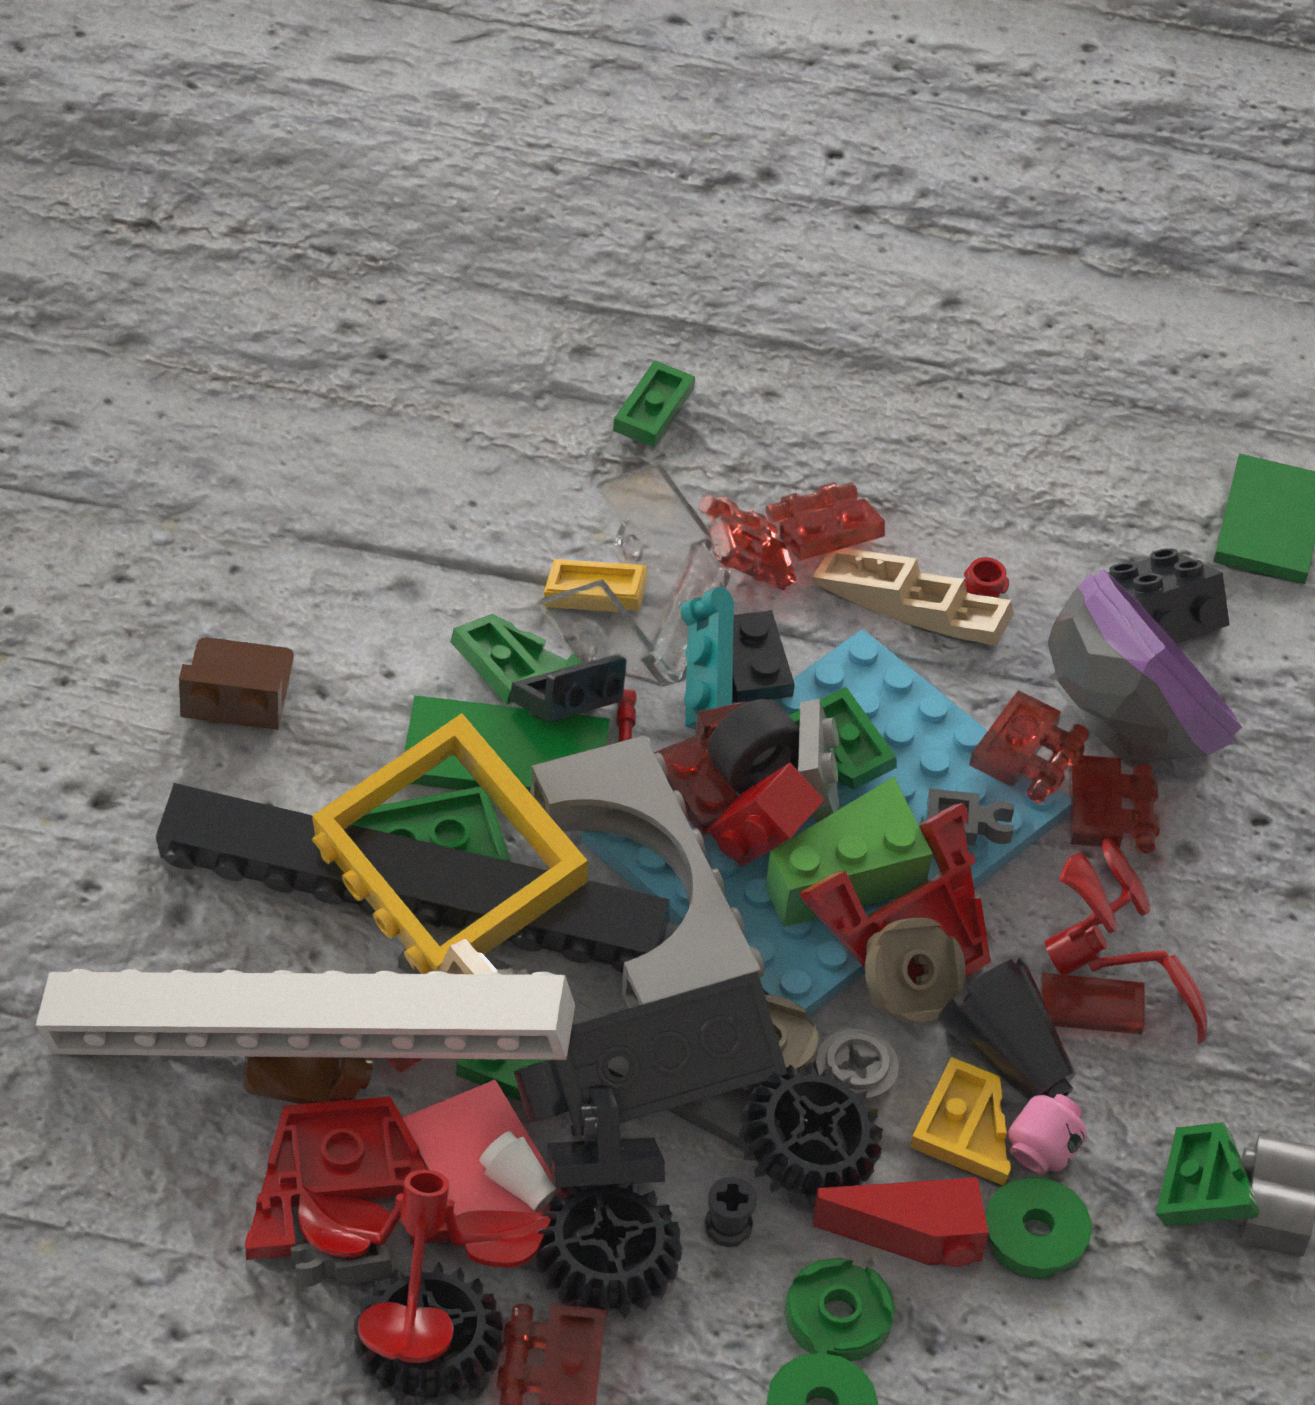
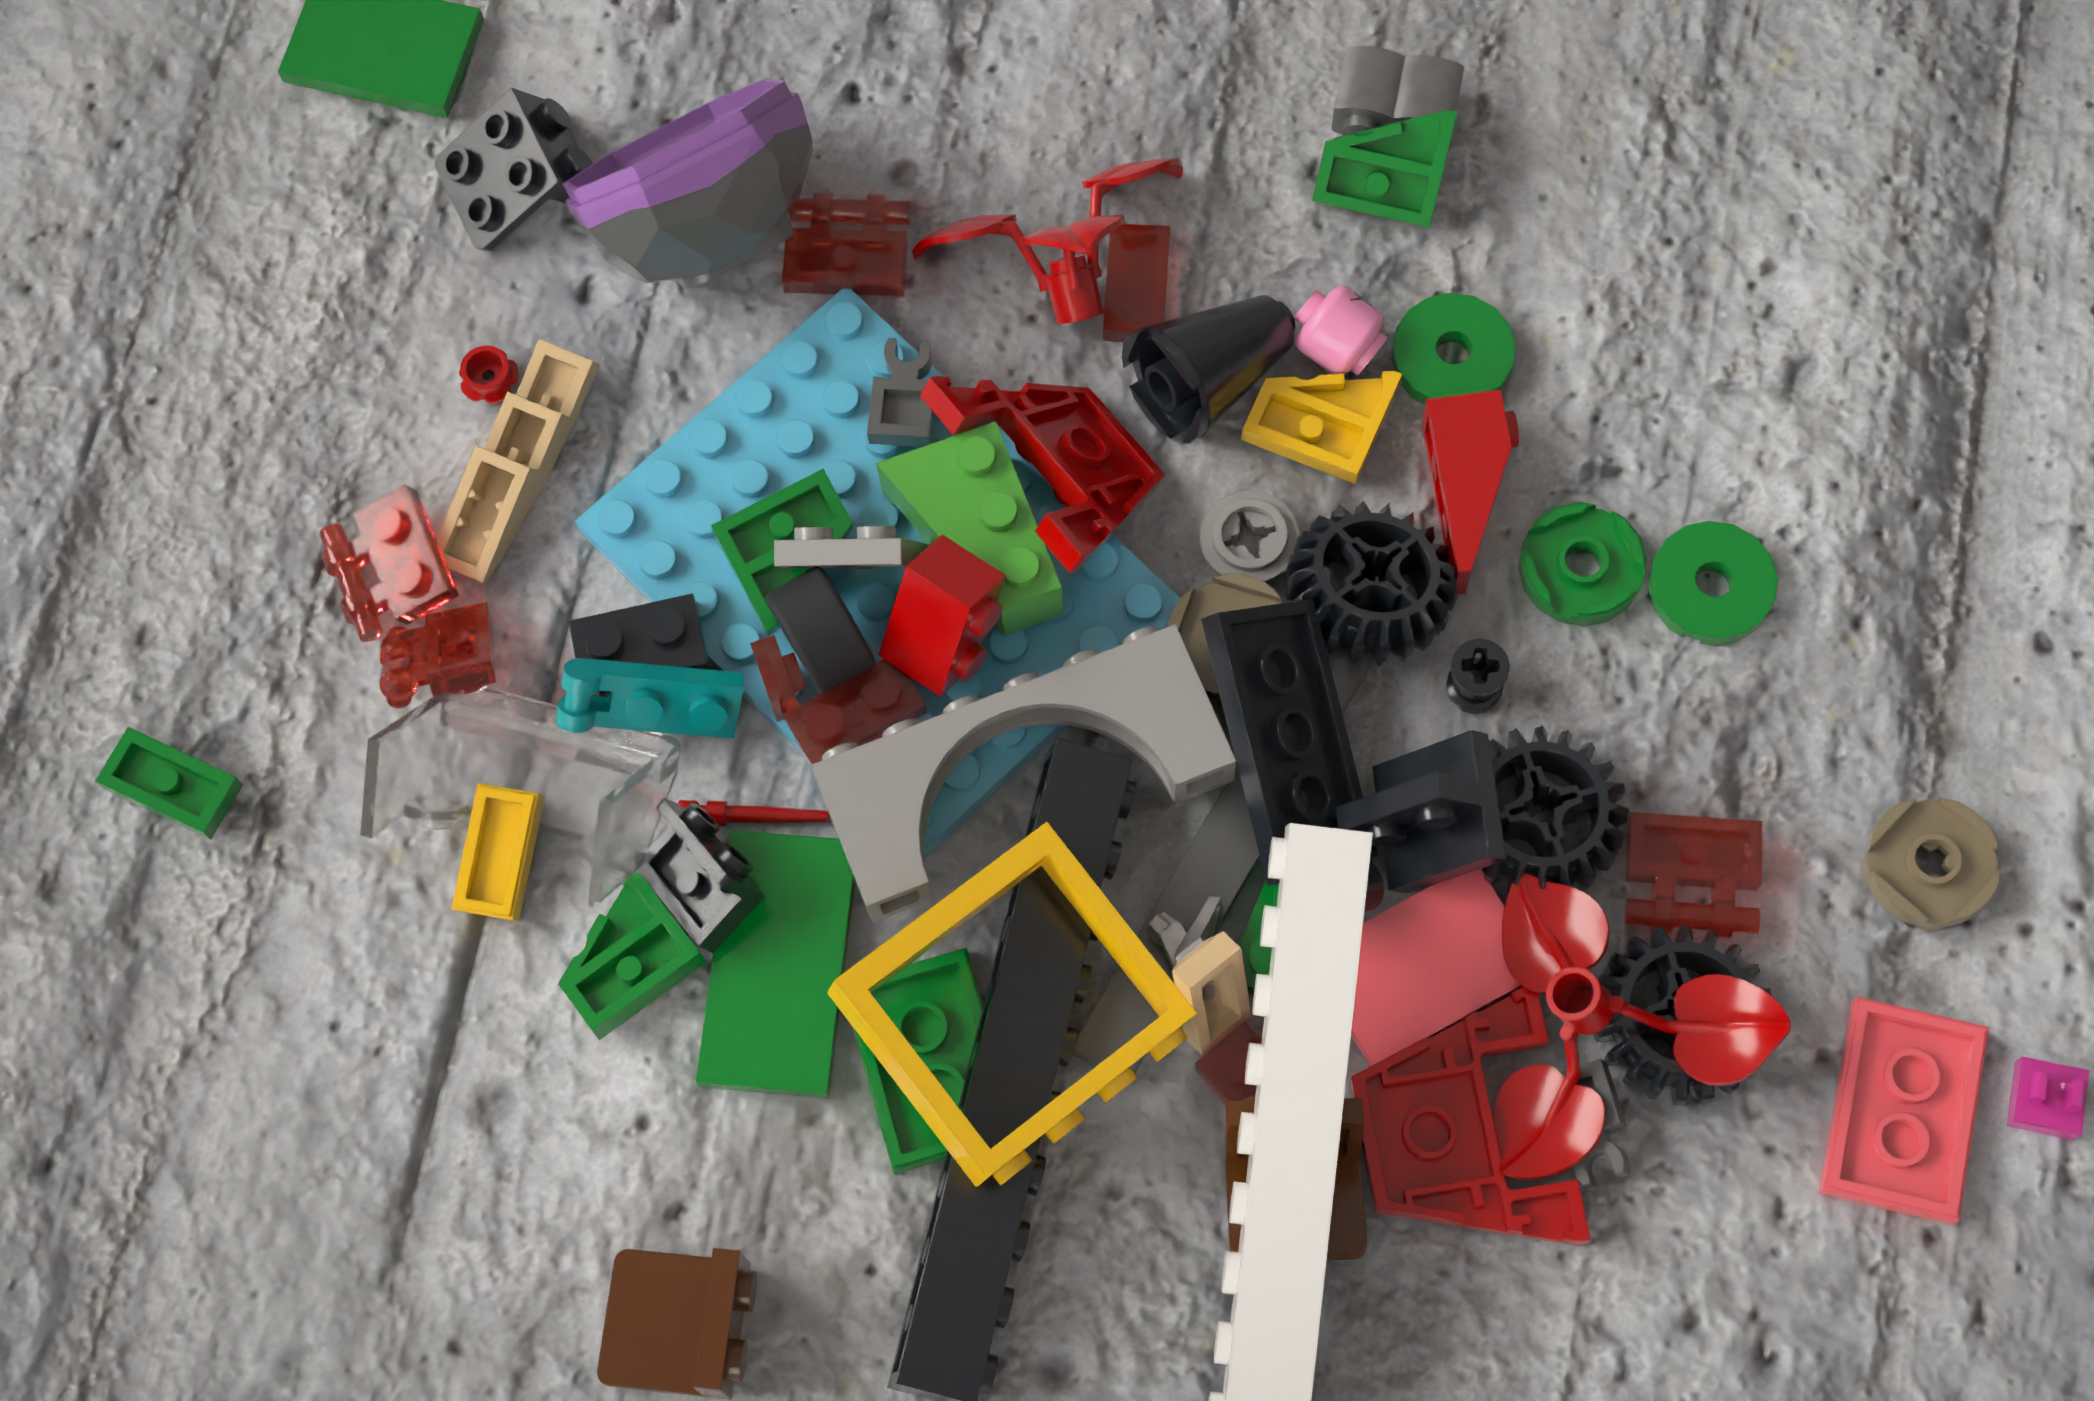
camera: 80 degrees left, 20 degrees up
white cone [479,1131,559,1212] -> none
dark tan plate [865,918,966,1023] -> none
clear red plate [969,690,1090,803] -> none

